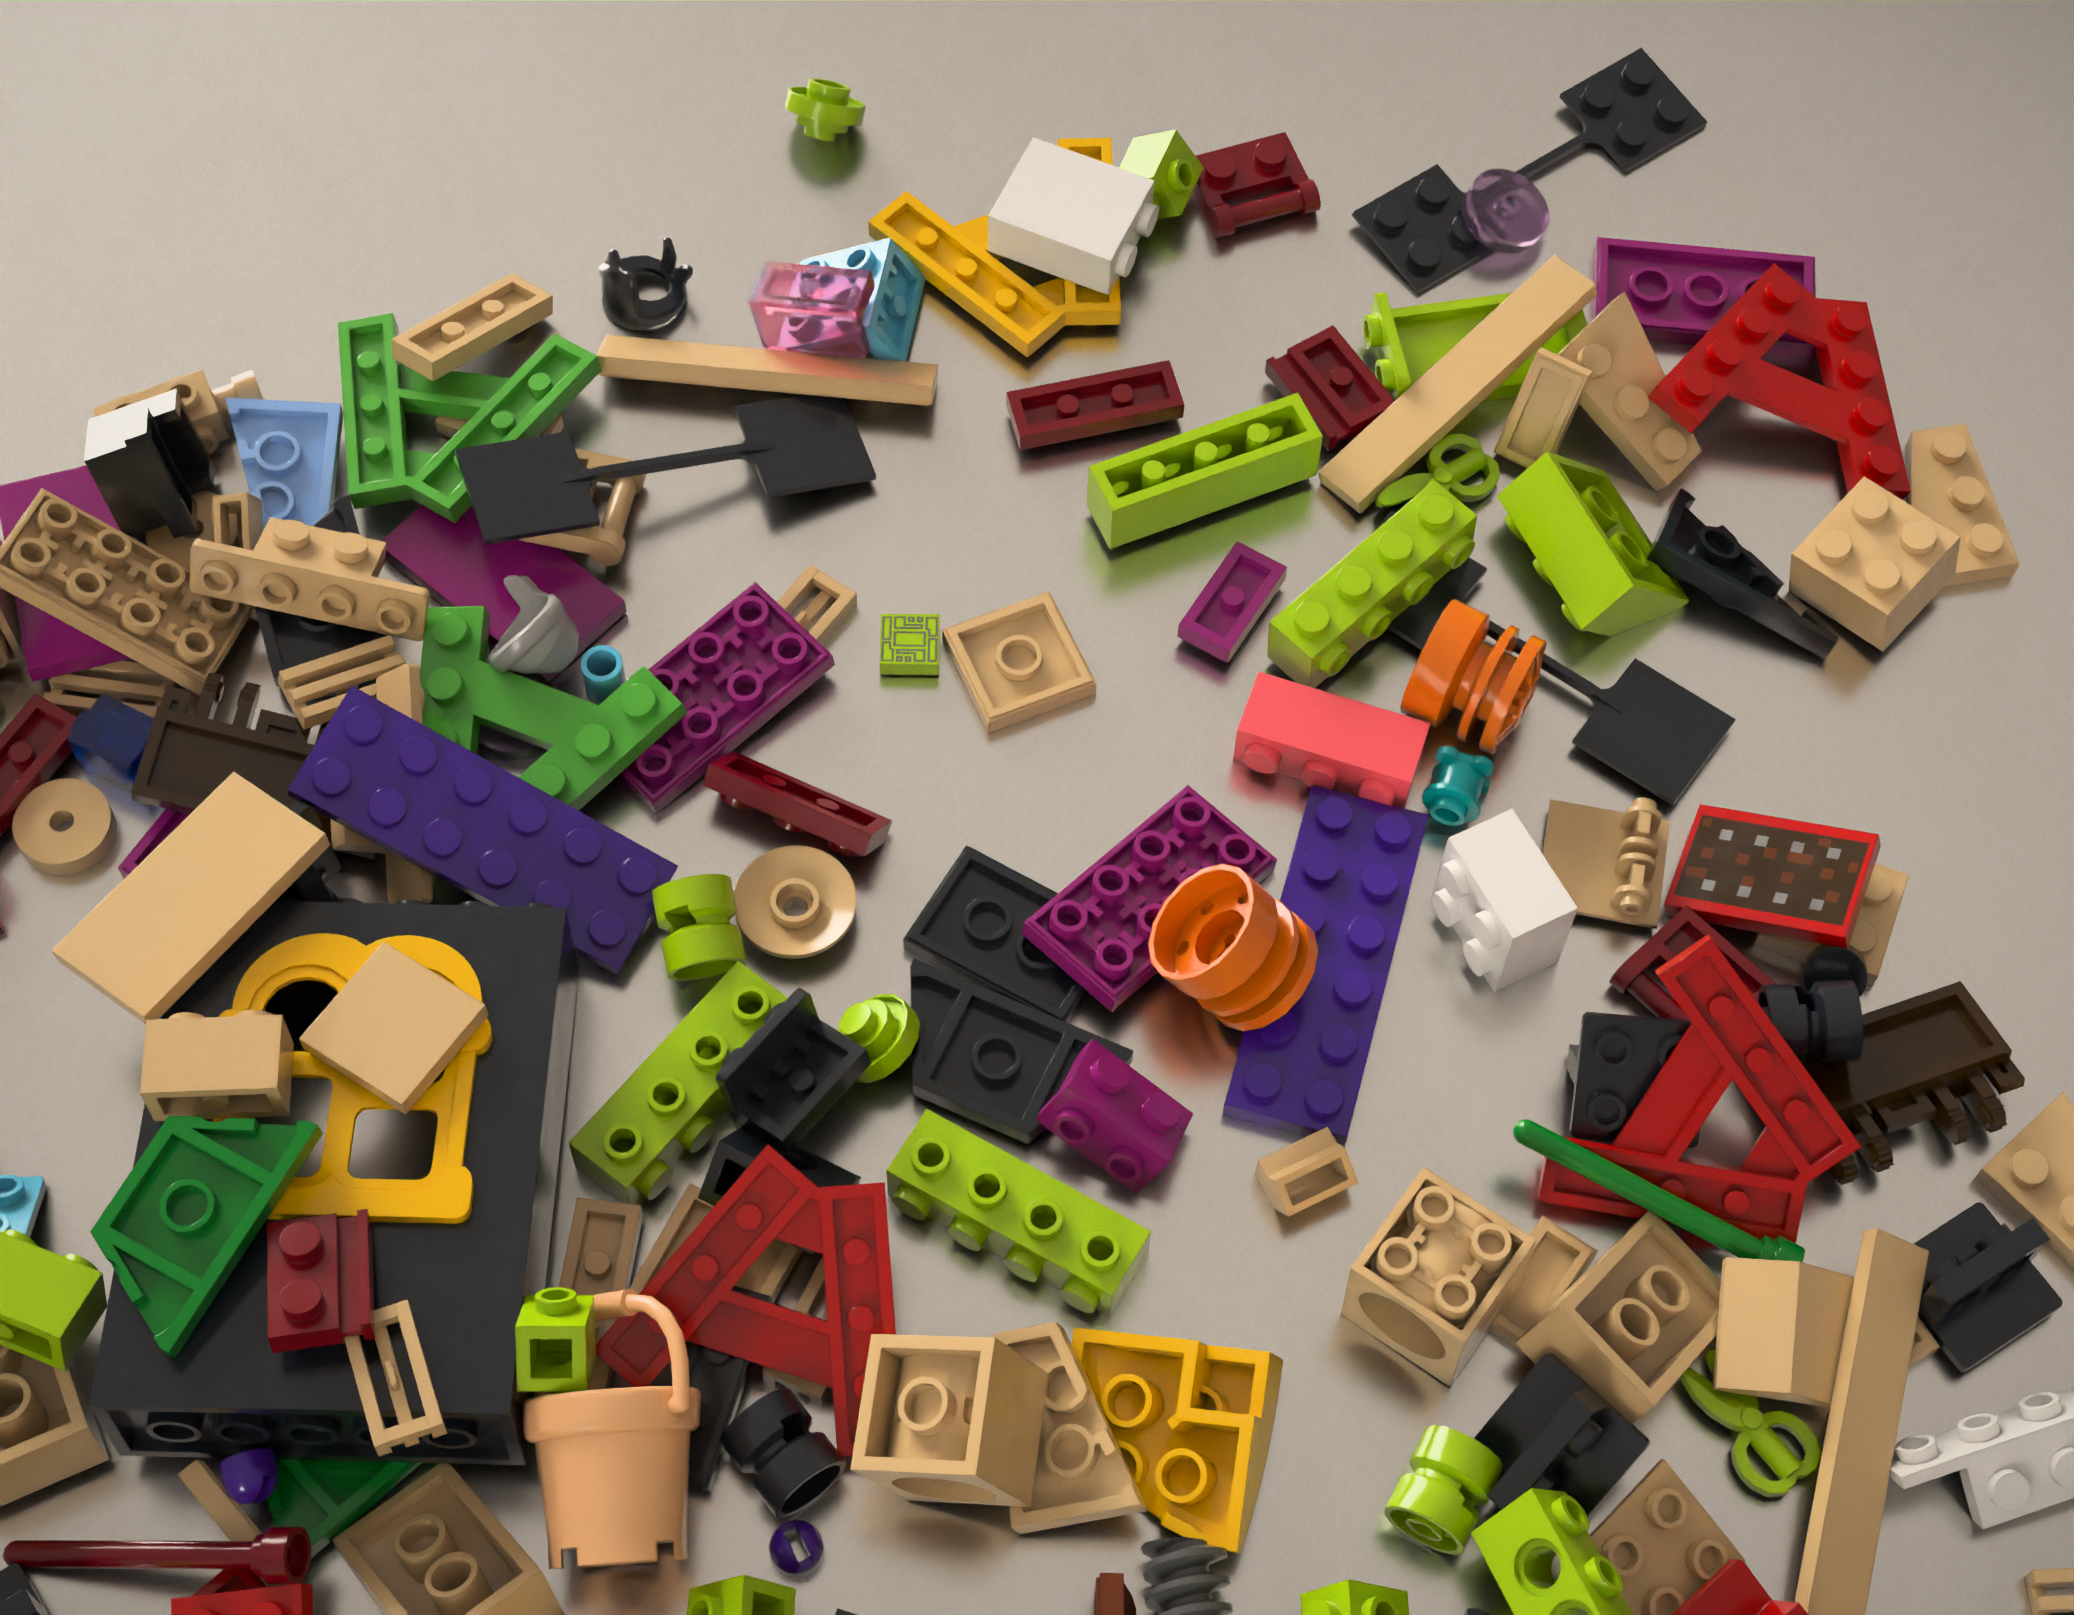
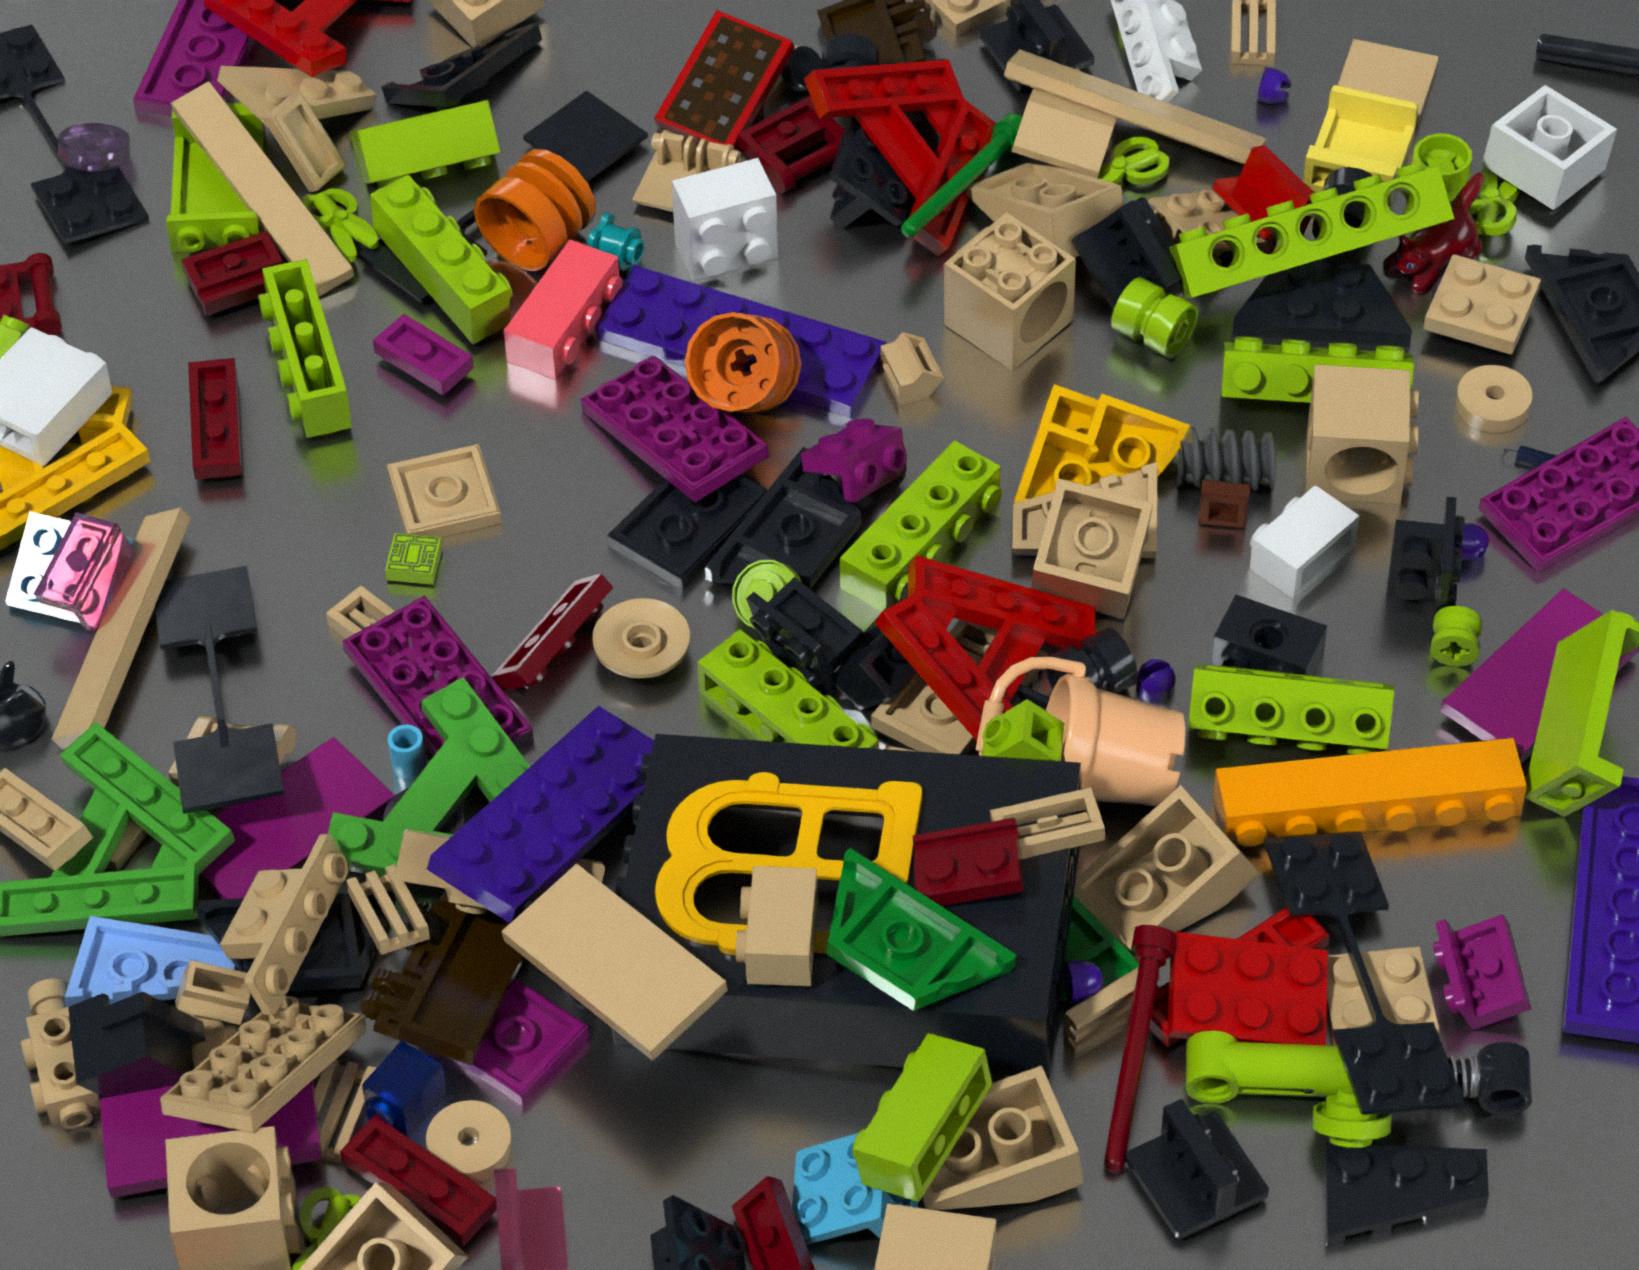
camera: 80 degrees left, 10 degrees down
tan tile [299,941,489,1115] -> none
light grey hat [489,575,579,674] -> none
lime wheel [652,874,747,981] -> none

